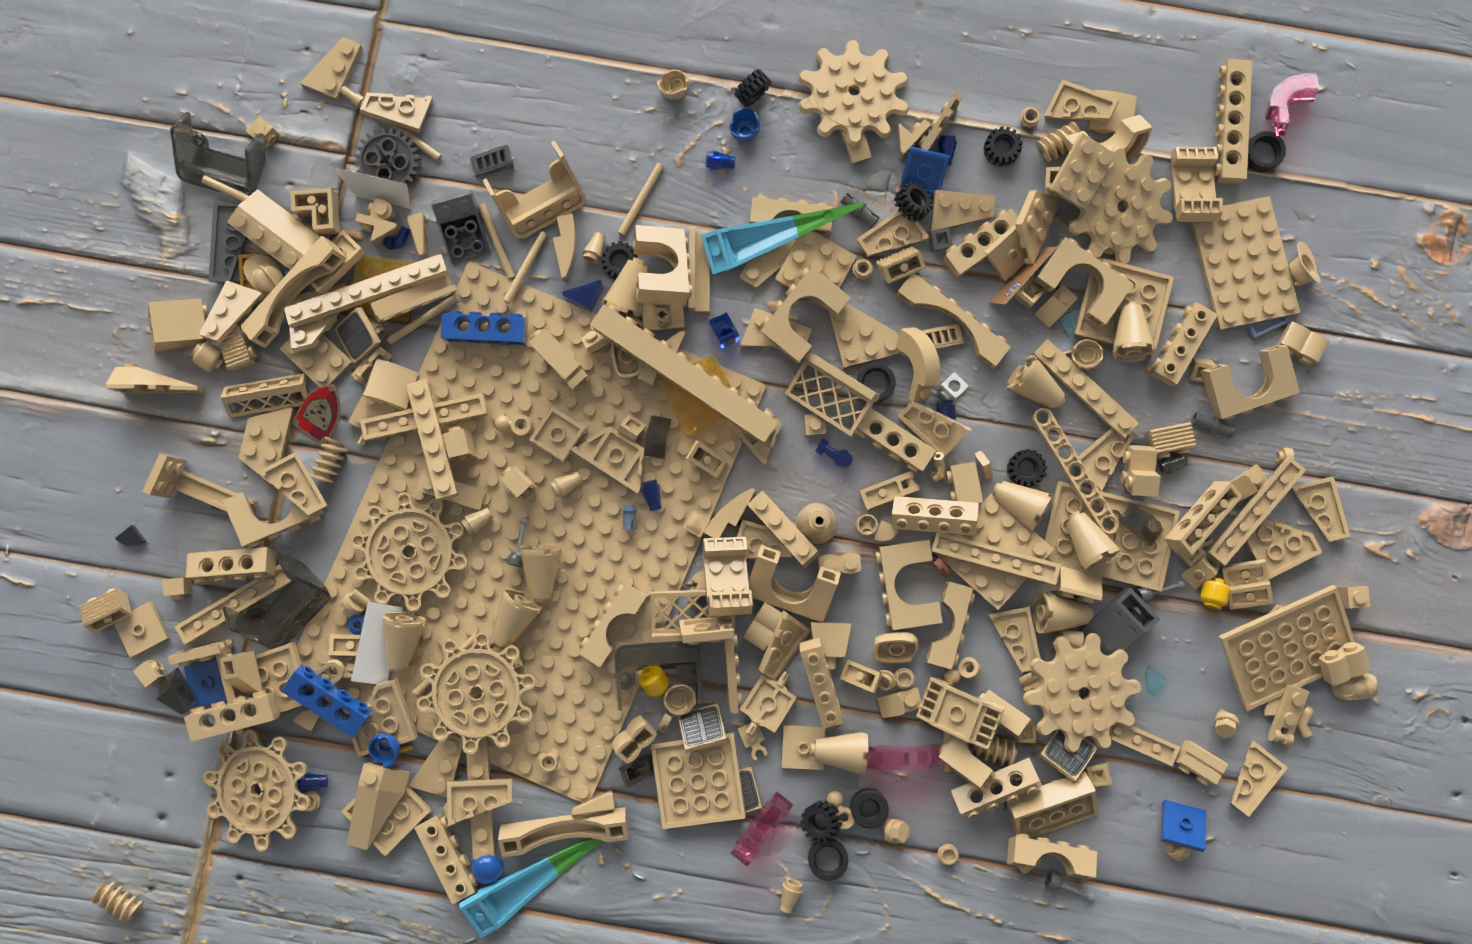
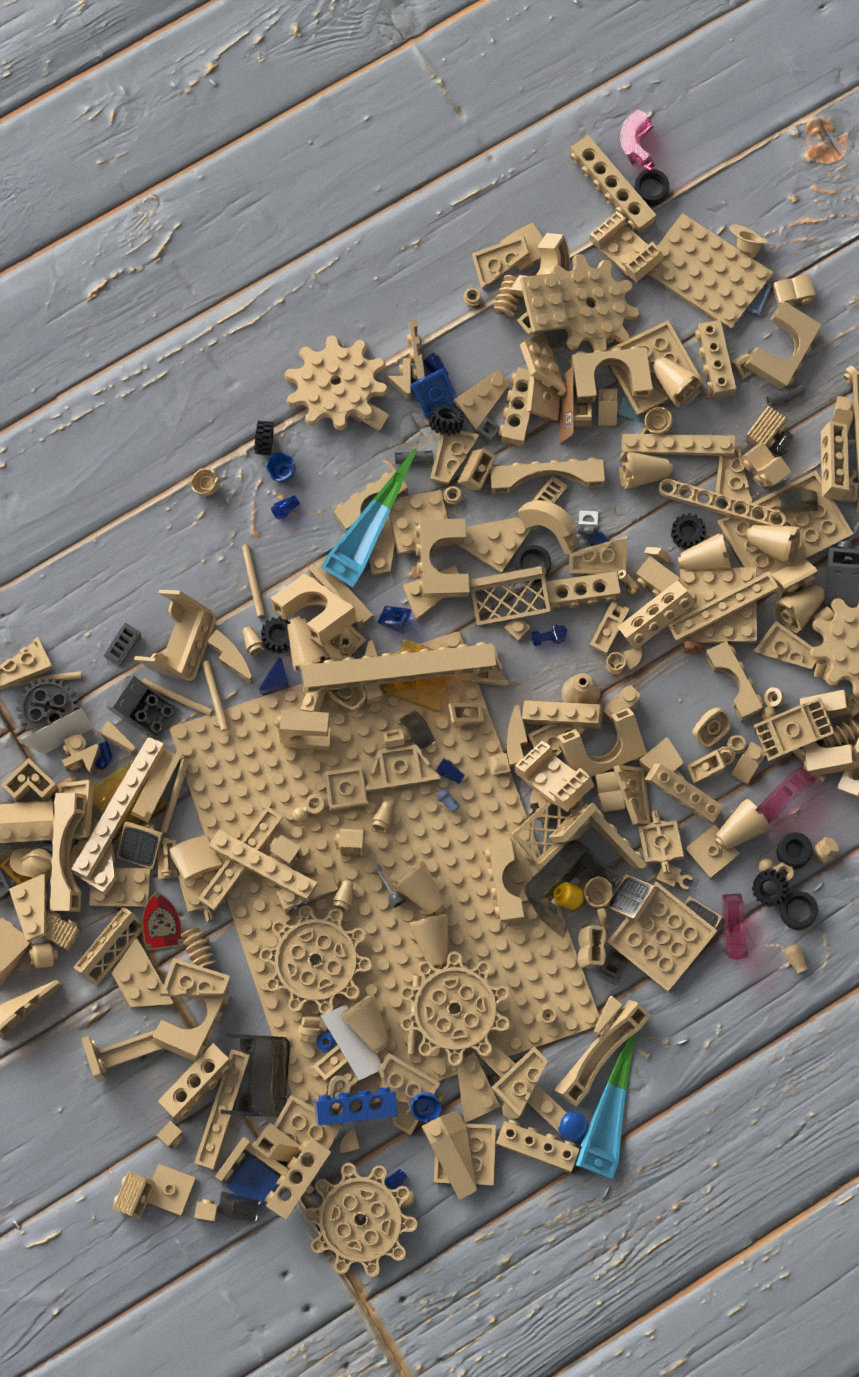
camera: 45 degrees left, 10 degrees down
black tile [115,525,146,546] -> none
blue brick [441,311,528,346] -> none
tan arch [875,540,943,630] -> none
black tyre [983,126,1023,167] -> none

